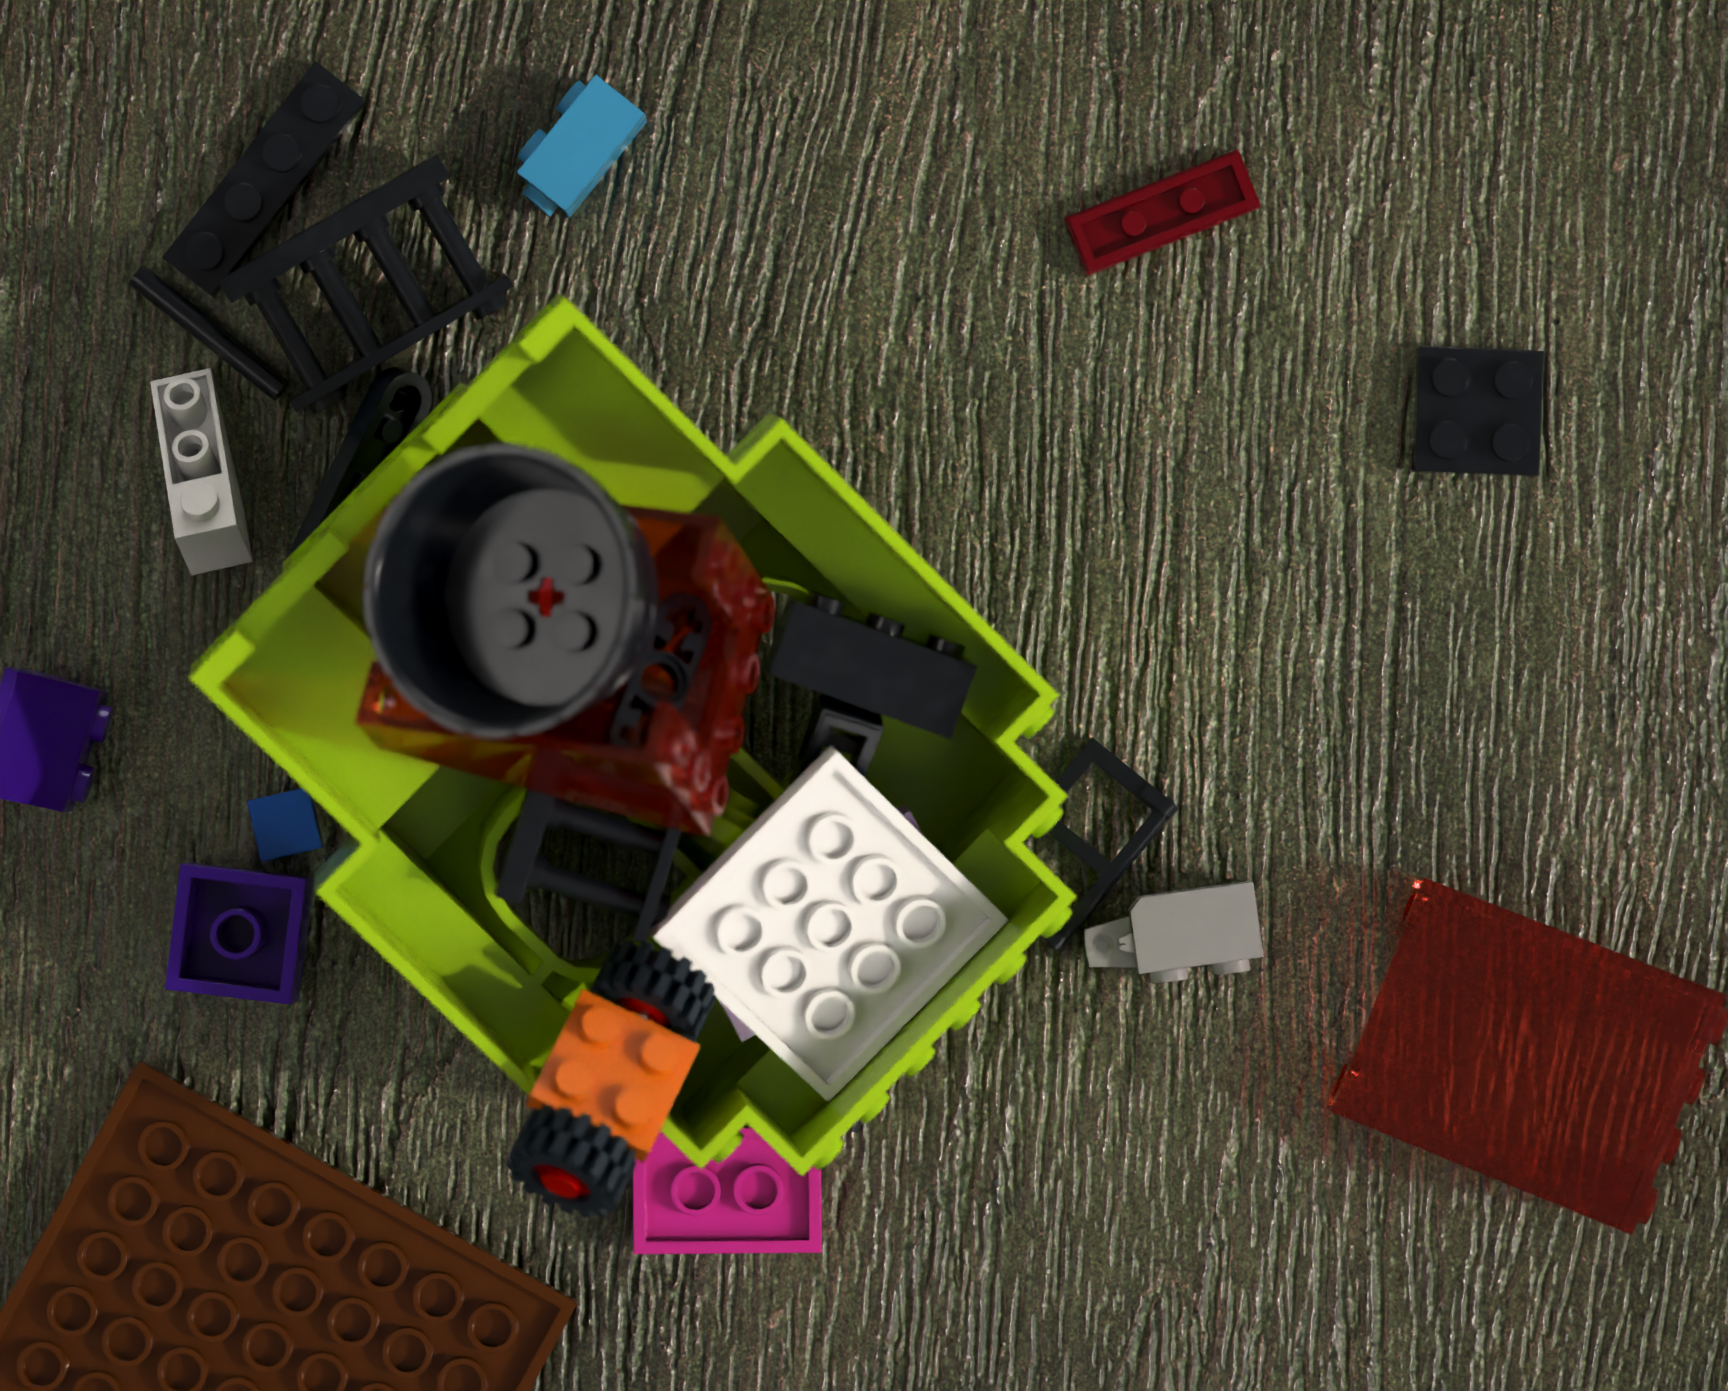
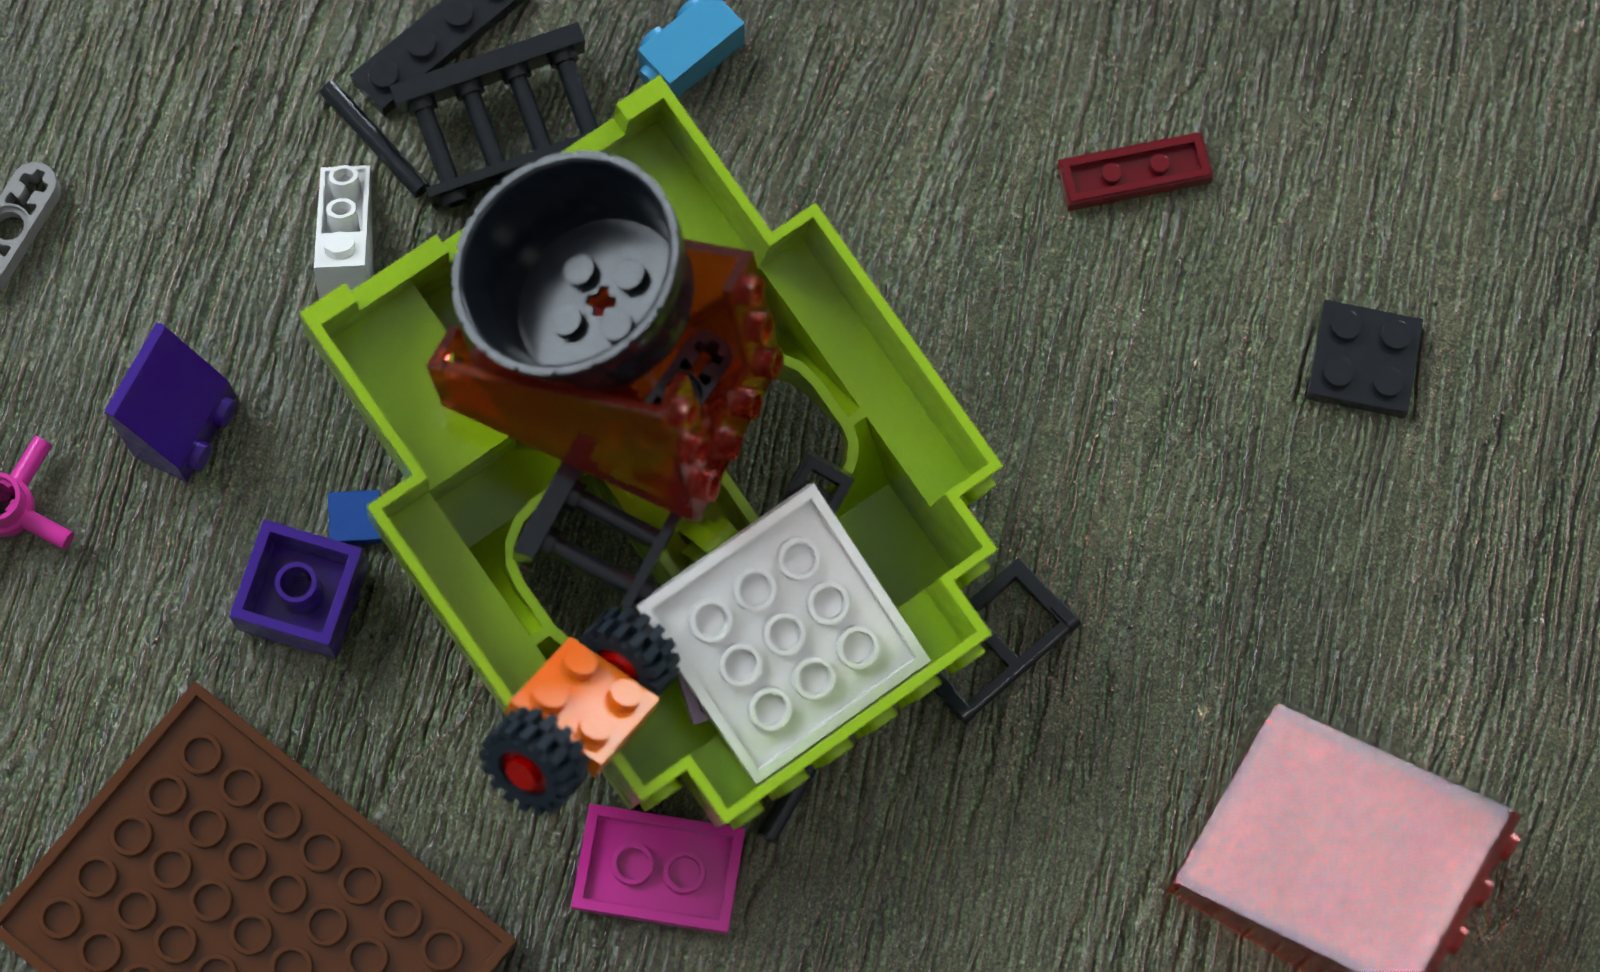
camera: 10 degrees right, 15 degrees down
black brick [763,590,978,739] -> none
light grey hinge [1083,881,1264,984] -> none

